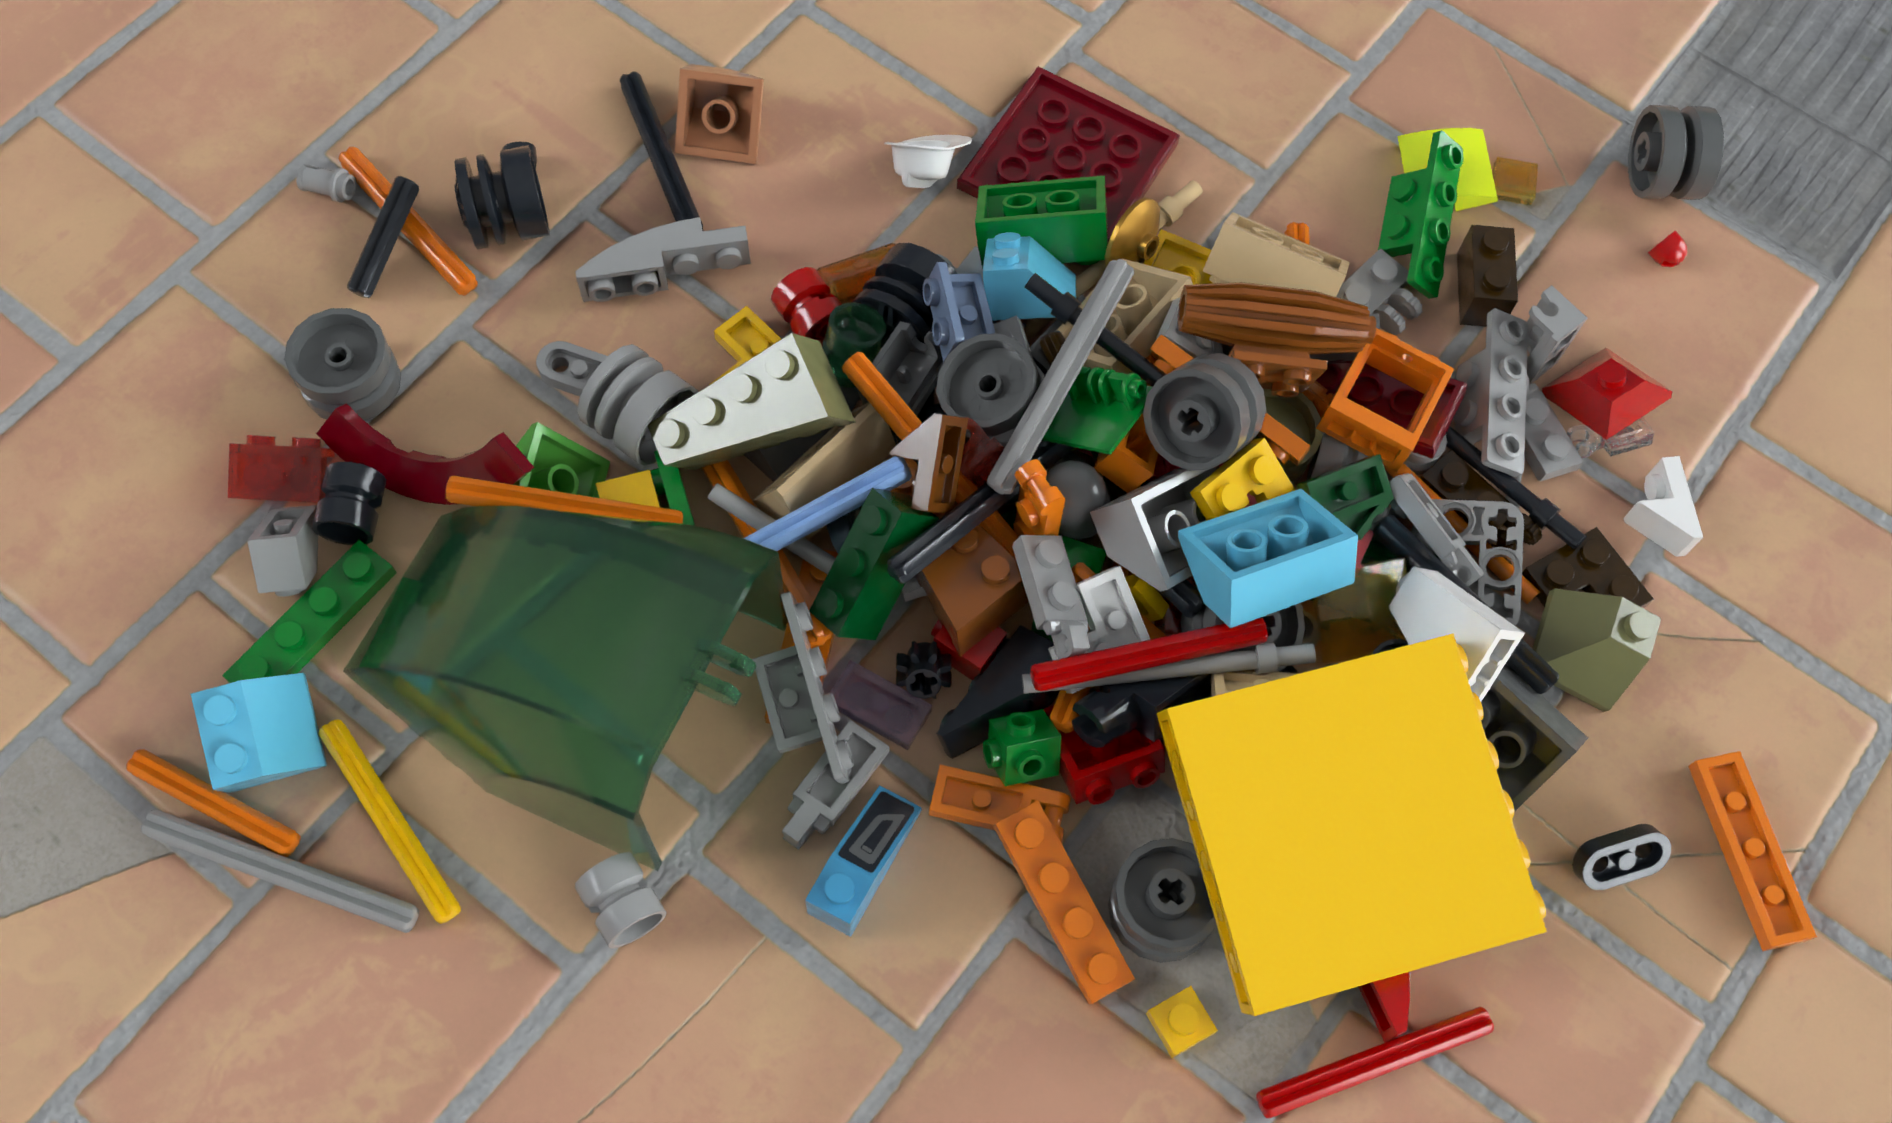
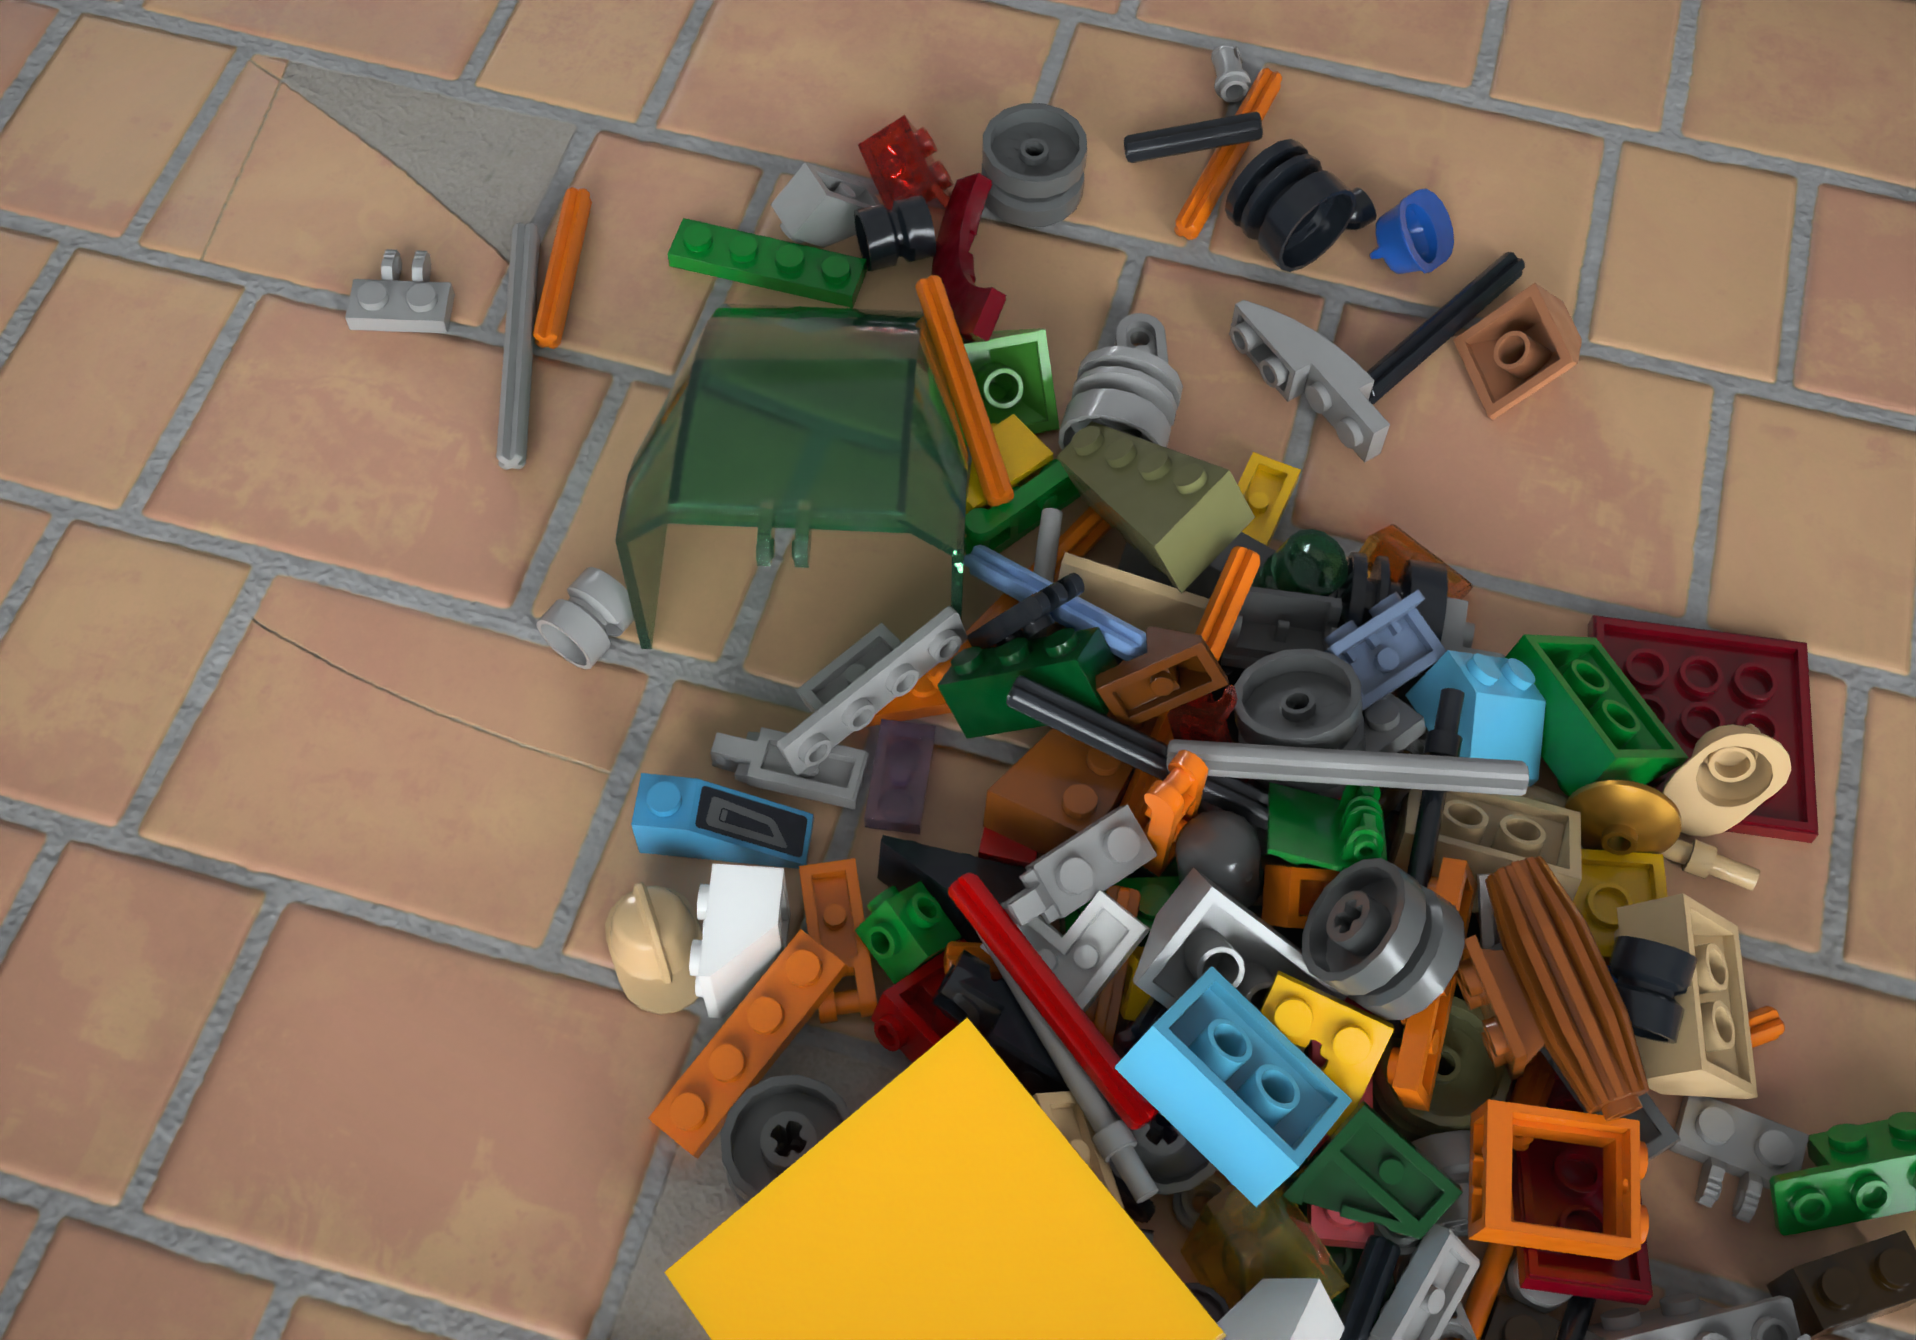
camera: 70 degrees right, 5 degrees down
medium azure slope [191,673,327,793] -> none
yellow axle [319,719,461,924] -> none
red wheel [771,267,851,347] -> none
white piece [885,135,972,188] -> none
black gear [896,641,952,699] -> none
yellow plate [1146,986,1218,1058] -> none
none -> light grey hinge [345,249,455,334]
none -> tan piece [605,882,703,1015]
none -> white slope [689,863,791,1018]
none -> black hinge [967,573,1085,649]
none -> blue piece [1369,189,1454,274]
none -> black wheel [1609,936,1697,1044]
none -> tan piece [1662,724,1791,837]

